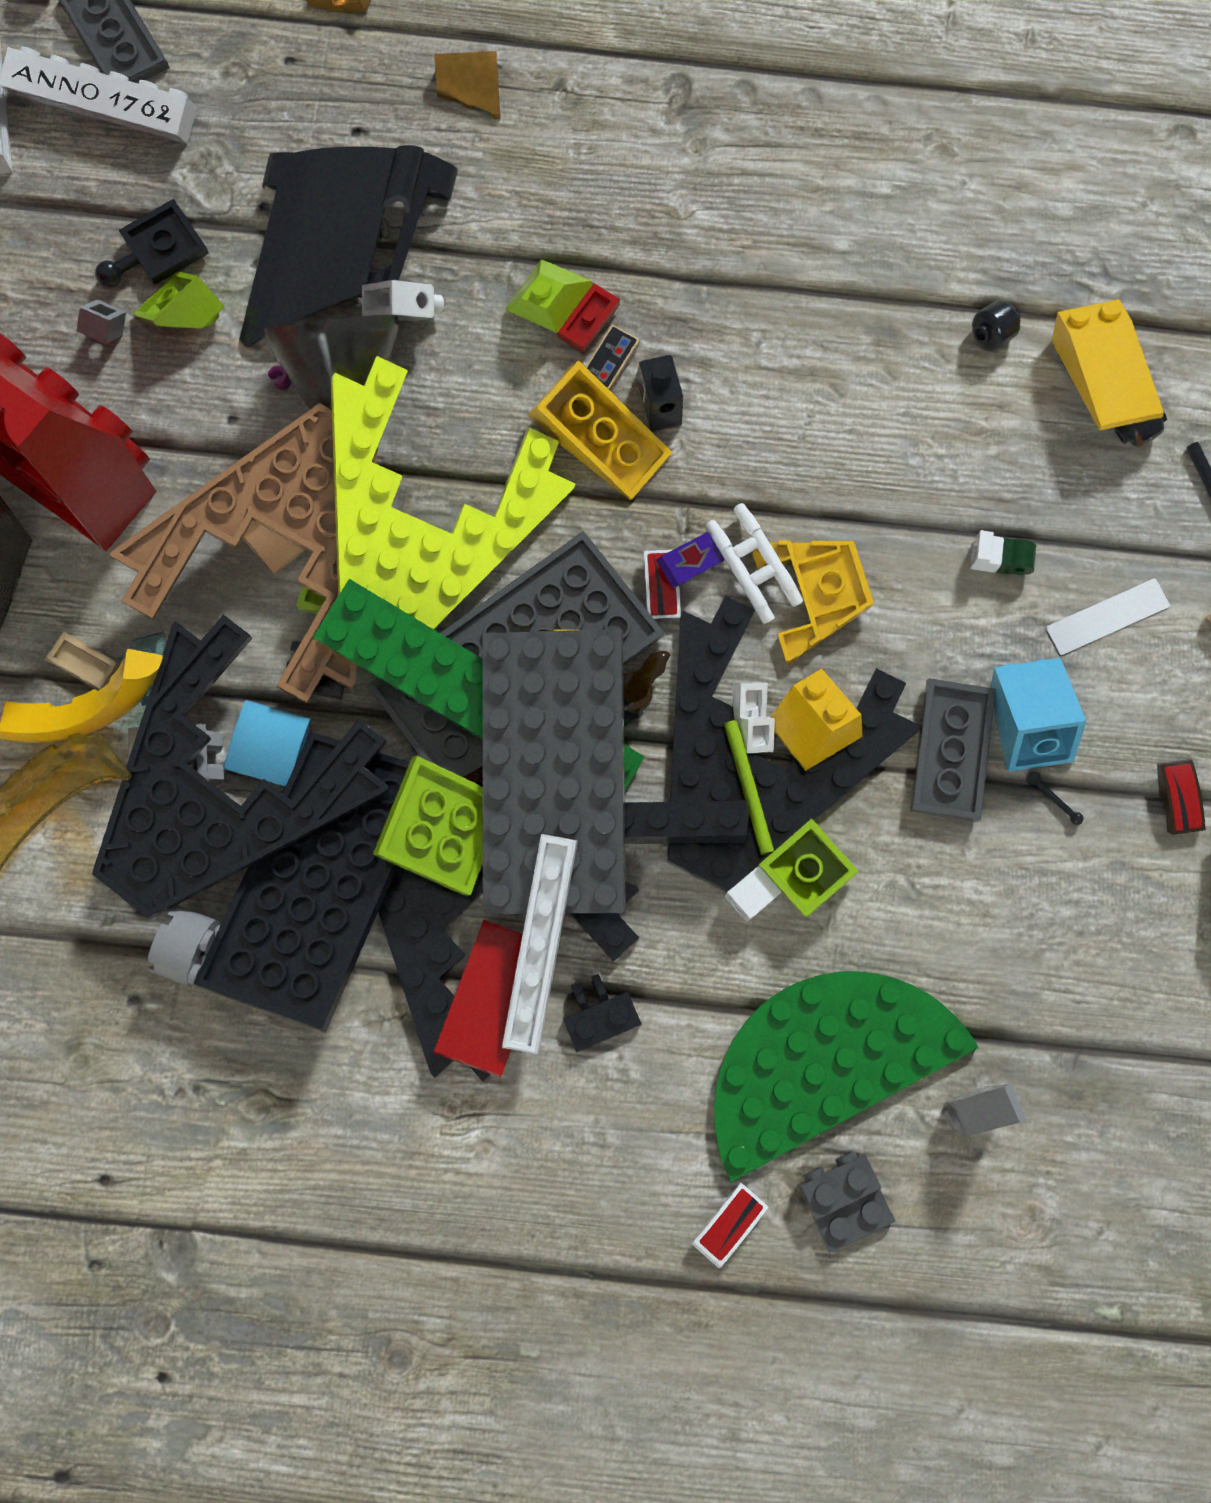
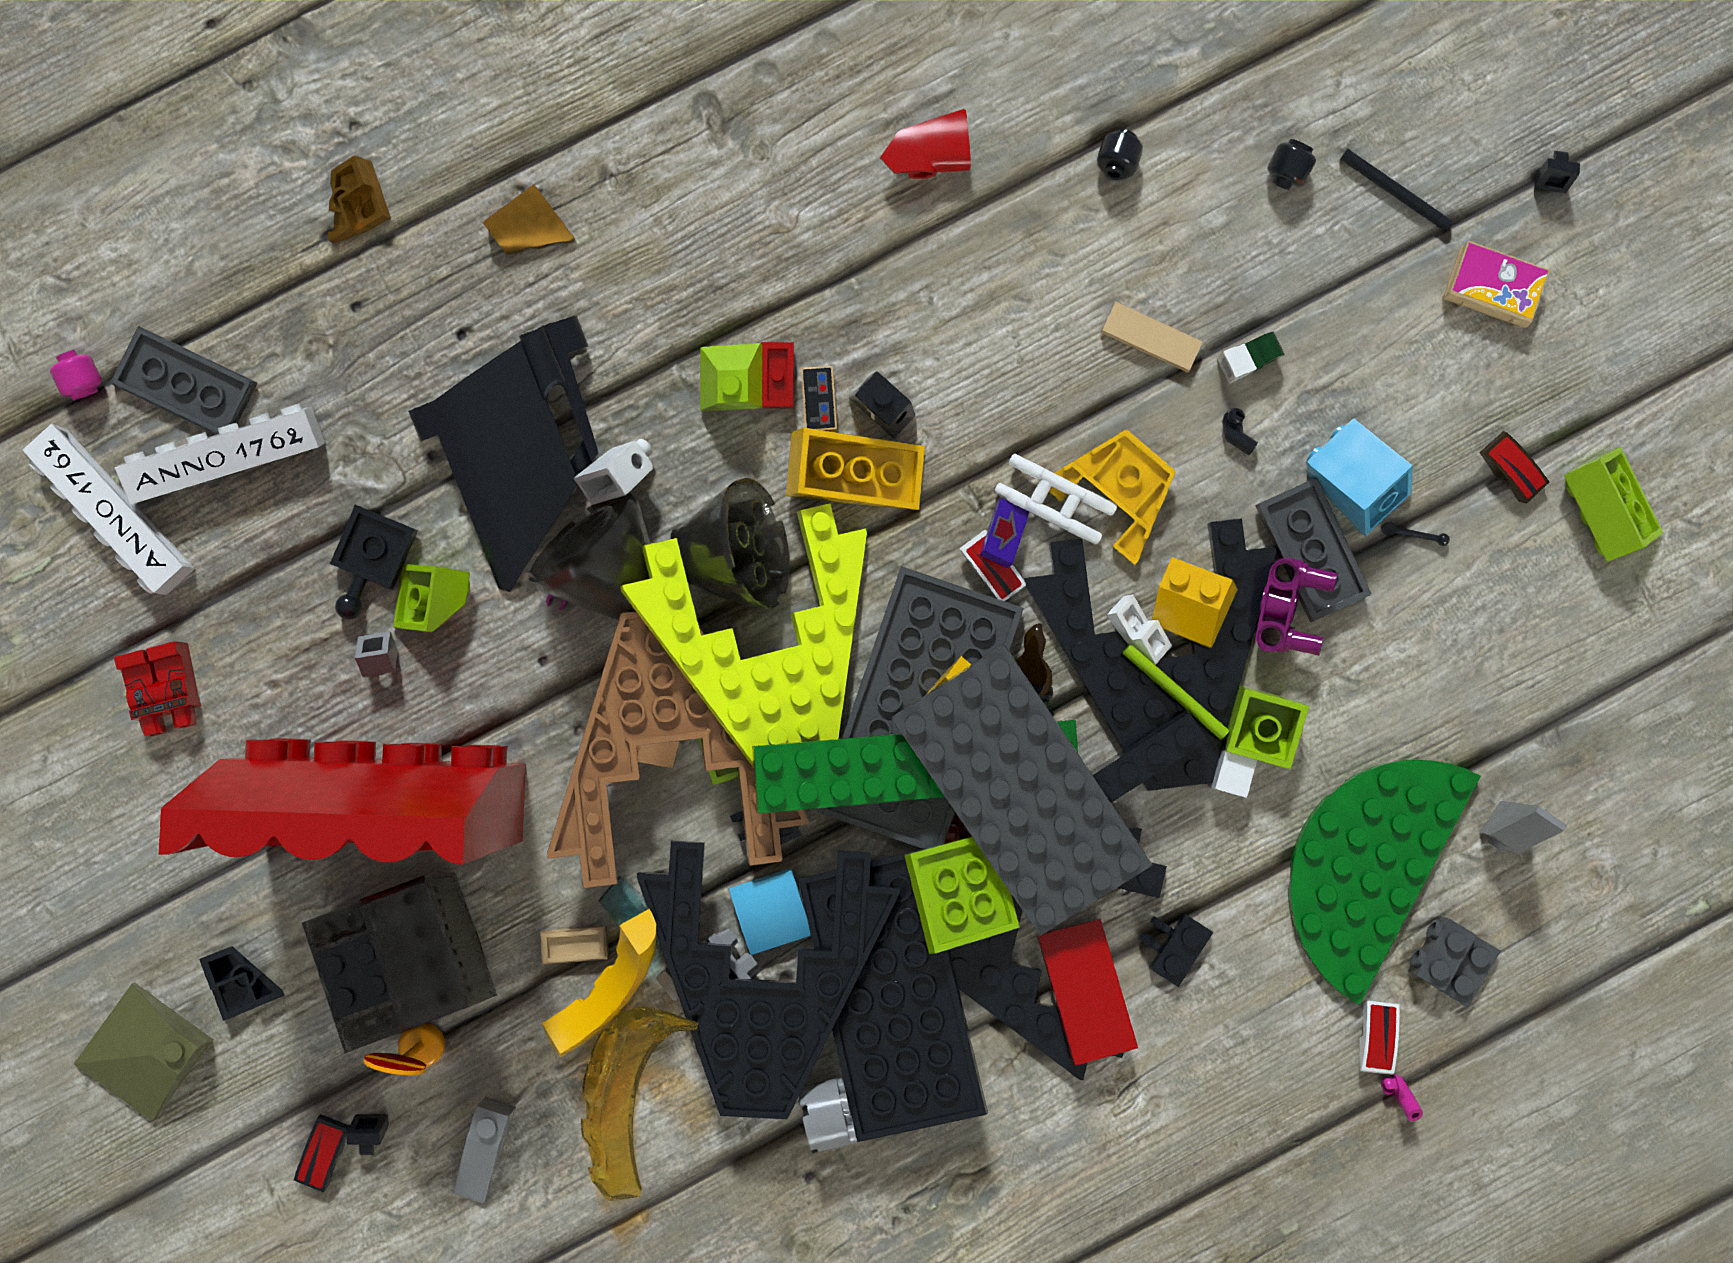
camera: 35 degrees left, 10 degrees up
white tile [502,834,578,1055] -> none
white sticker [1046,578,1170,655] -> none
yellow slope [1051,299,1164,431] -> none
none -> clear smoke cone [671,478,790,610]
none -> red panel [880,109,971,179]
none -> tan tile [1101,301,1203,373]
none -> black arm [1222,408,1258,455]
none -> magenta piece [1256,557,1338,656]
none -> dark pink arm [1381,1074,1423,1121]

